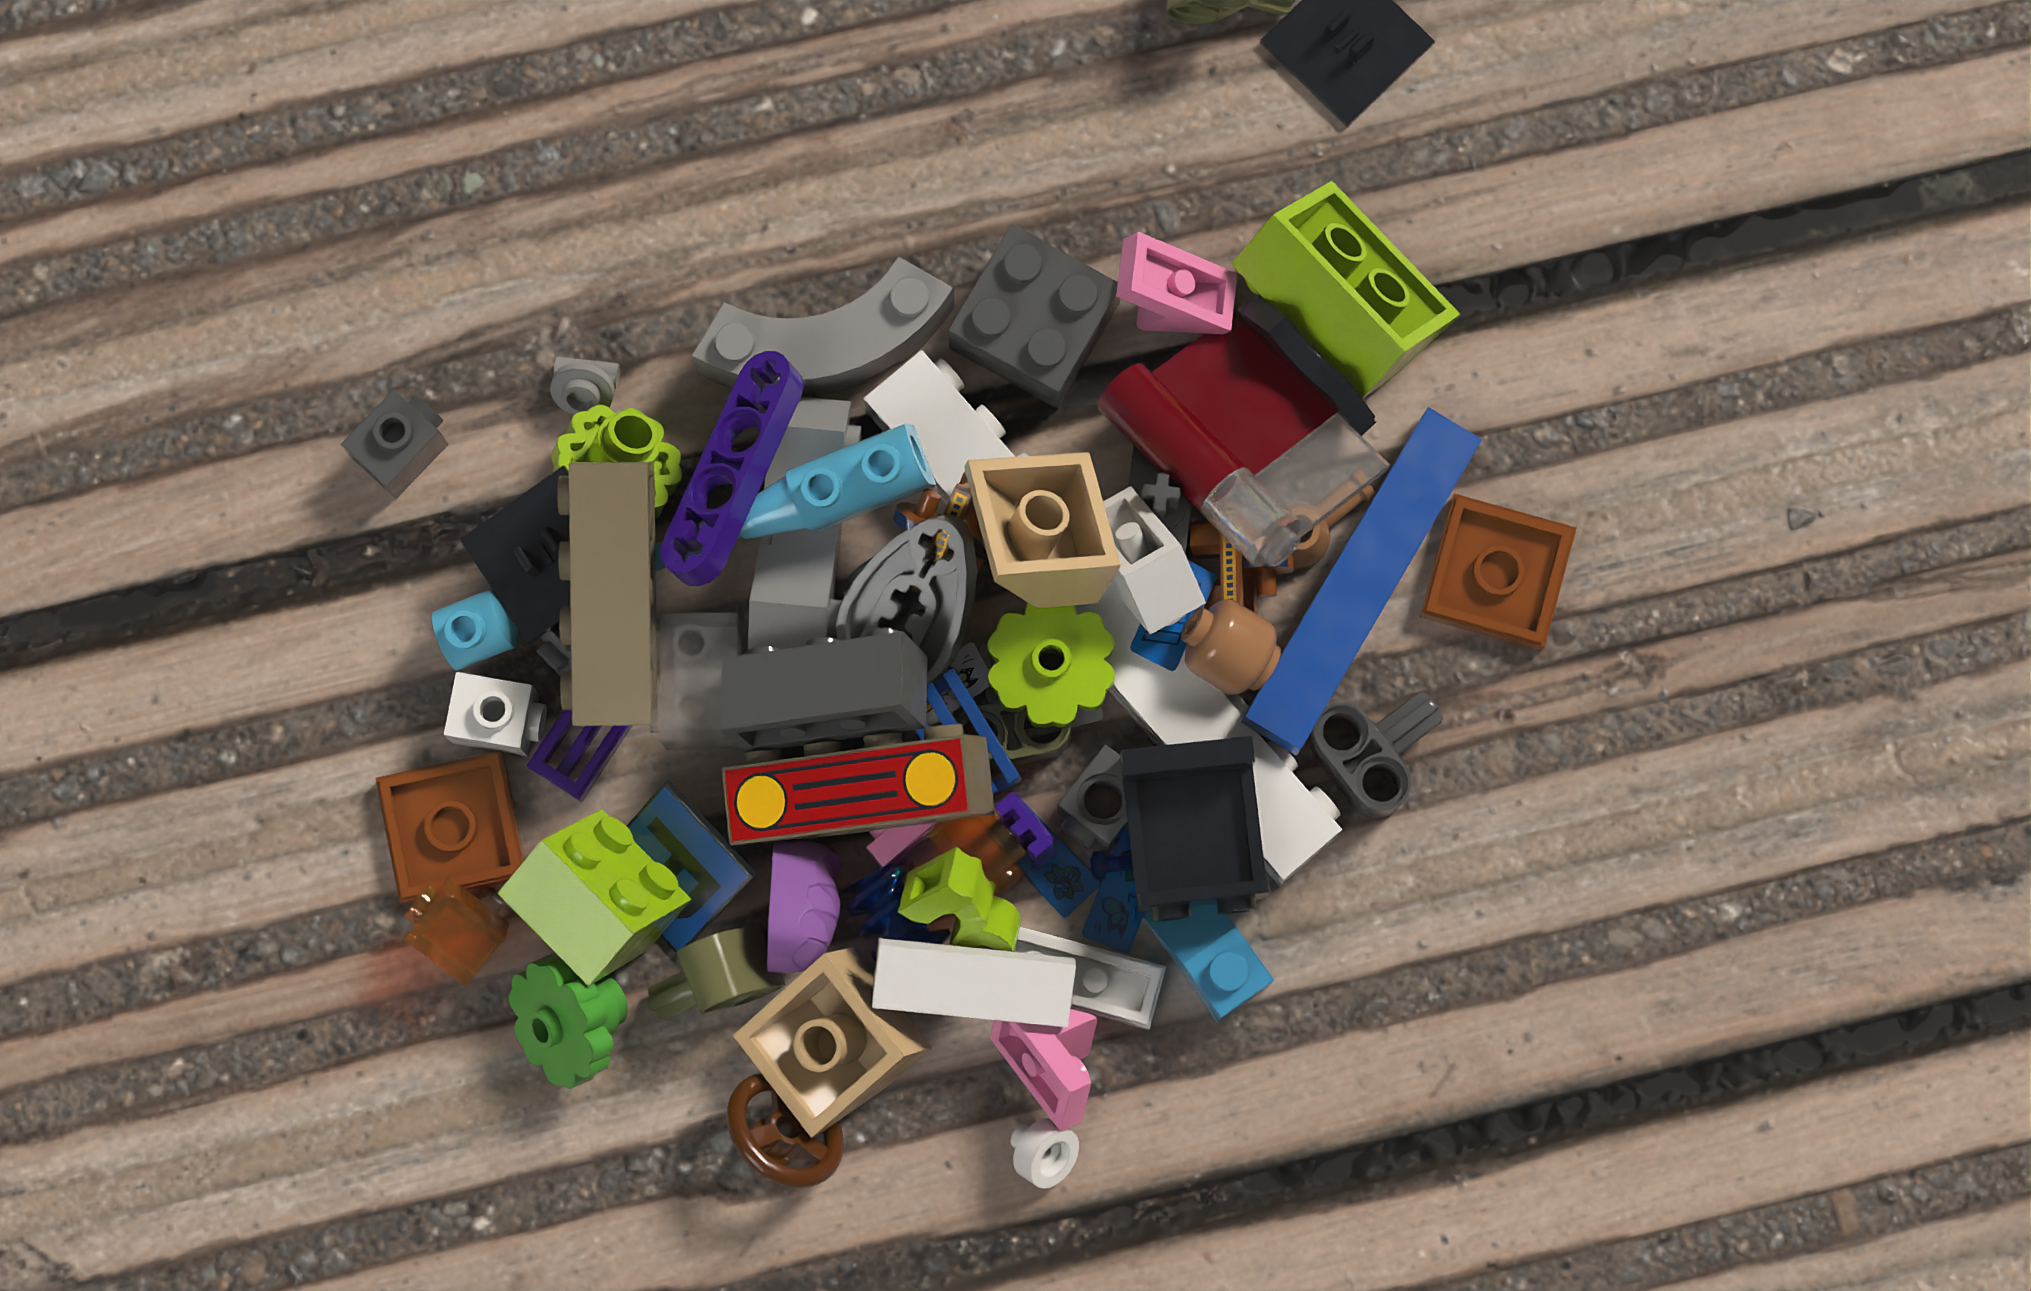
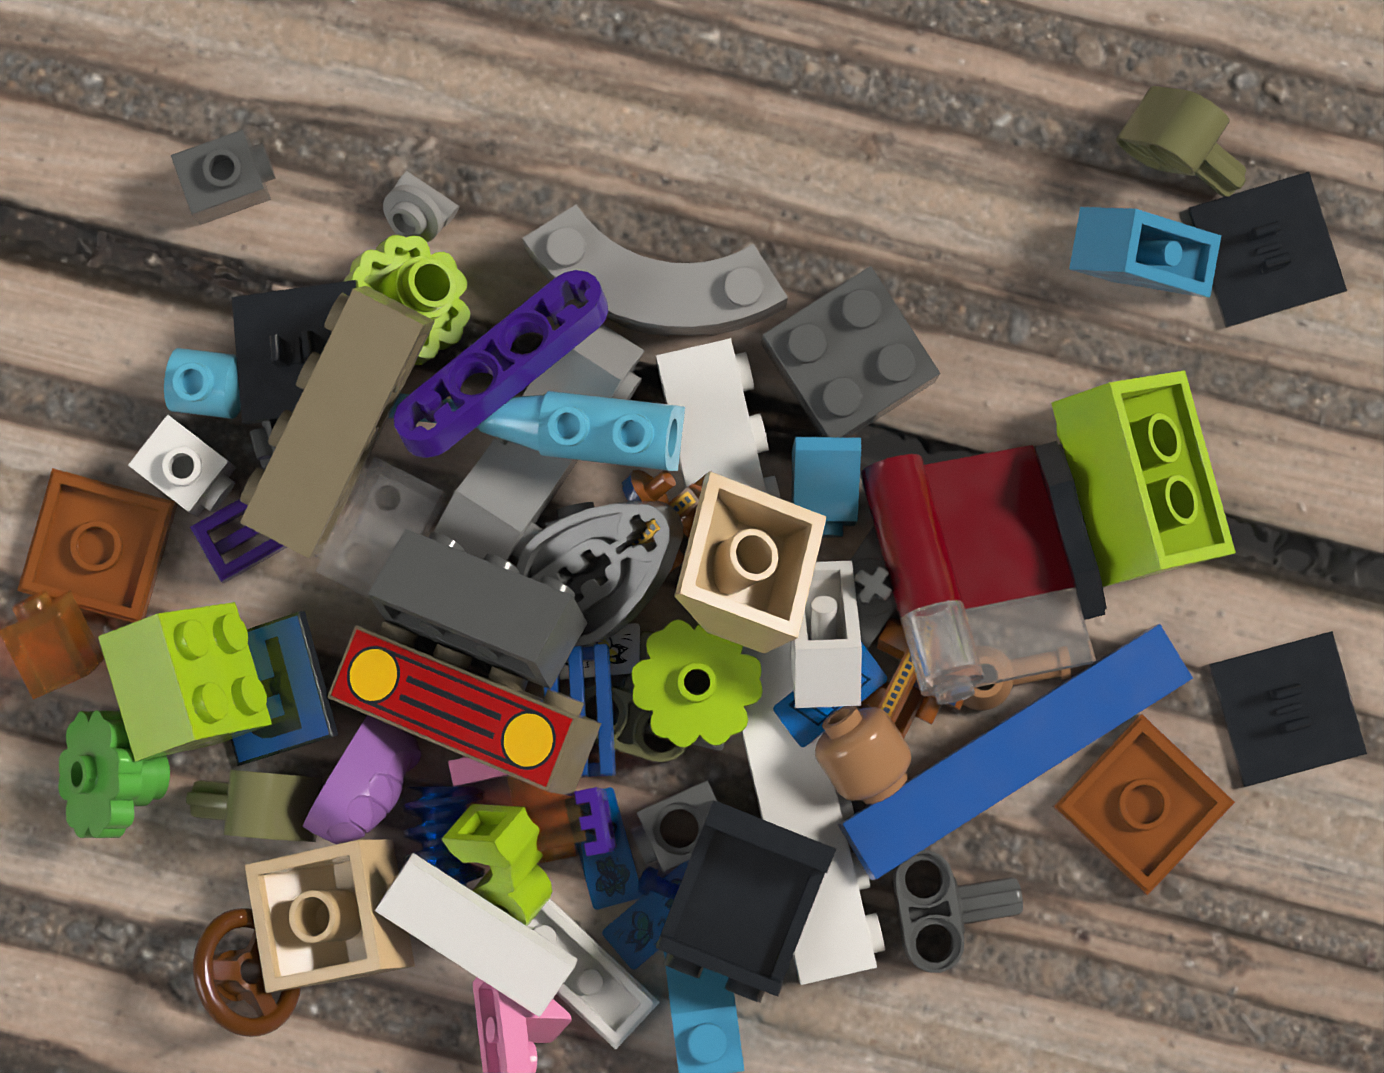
camera: 25 degrees right, 5 degrees up
bright pink slope [1116,232,1238,334] -> none
none -> dark azure slope [791,437,861,538]
none -> dark azure slope [1069,207,1221,298]
none -> black piece [1209,631,1367,787]

